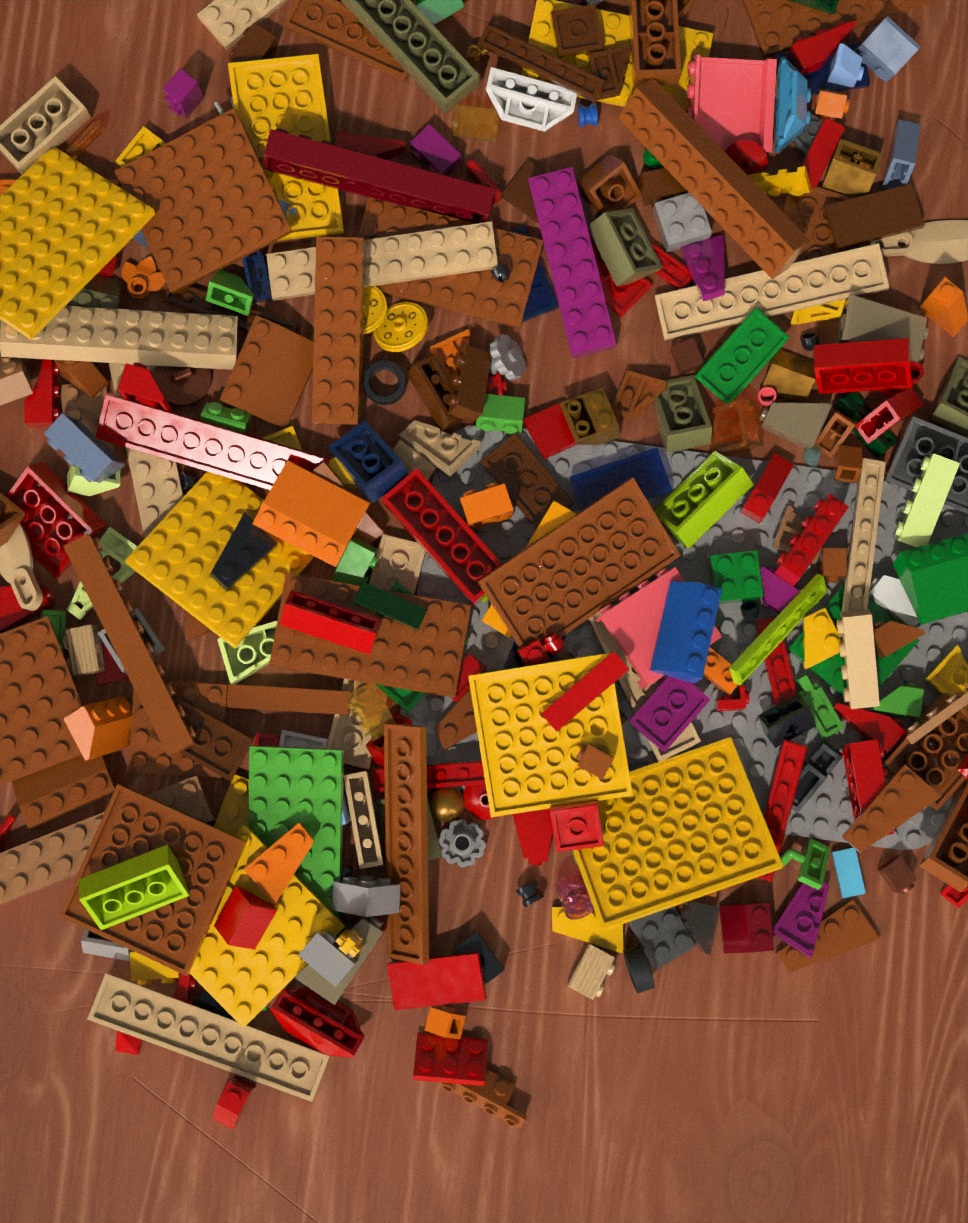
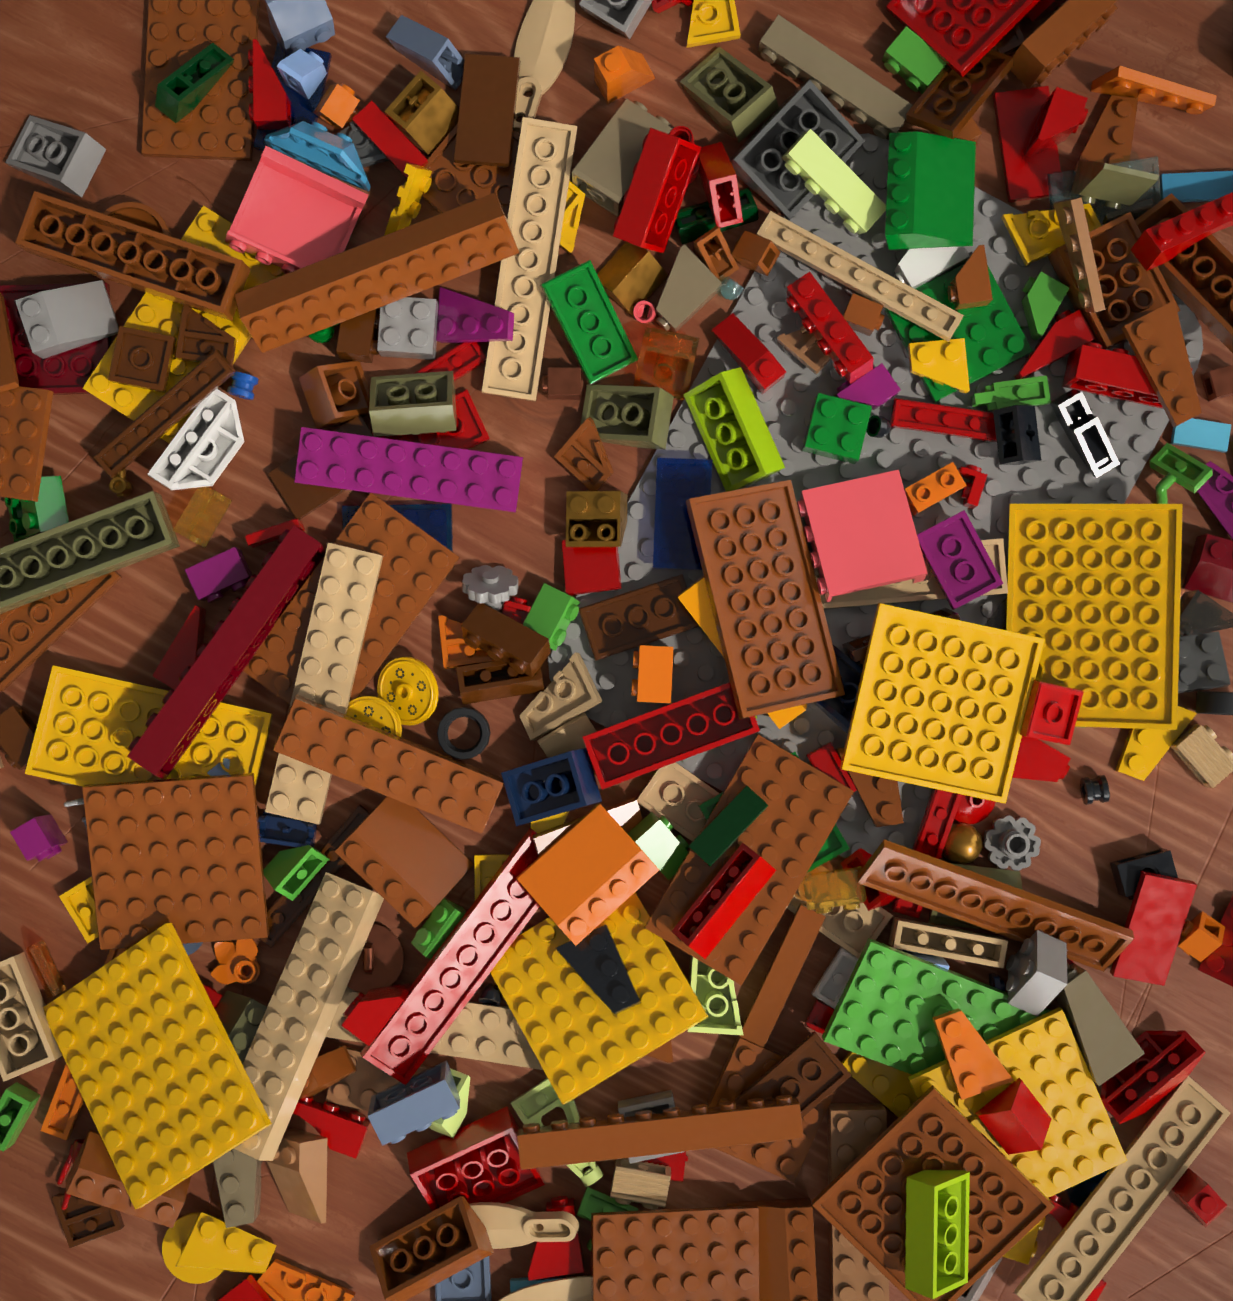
camera: 70 degrees left, 5 degrees up
orange slope [64,695,133,761] -> none
light grey brick [298,930,358,987] -> none
yellow hinge [336,929,365,957] -> none
black hinge [490,263,511,283] -> none
red plate [517,632,565,666] -> none
red tile [541,651,630,732] -> none
clear pink wheel [555,874,594,920] -> none
dark orange brick [576,744,615,780] -> none
blue slope [649,581,722,684] -> none
red dish [725,139,768,175] -> none
lime tile [729,573,828,685] -> none
red tile [757,739,808,882] -> none
black hinge [800,333,819,351] -> none
tan brick [837,609,880,709] -> none

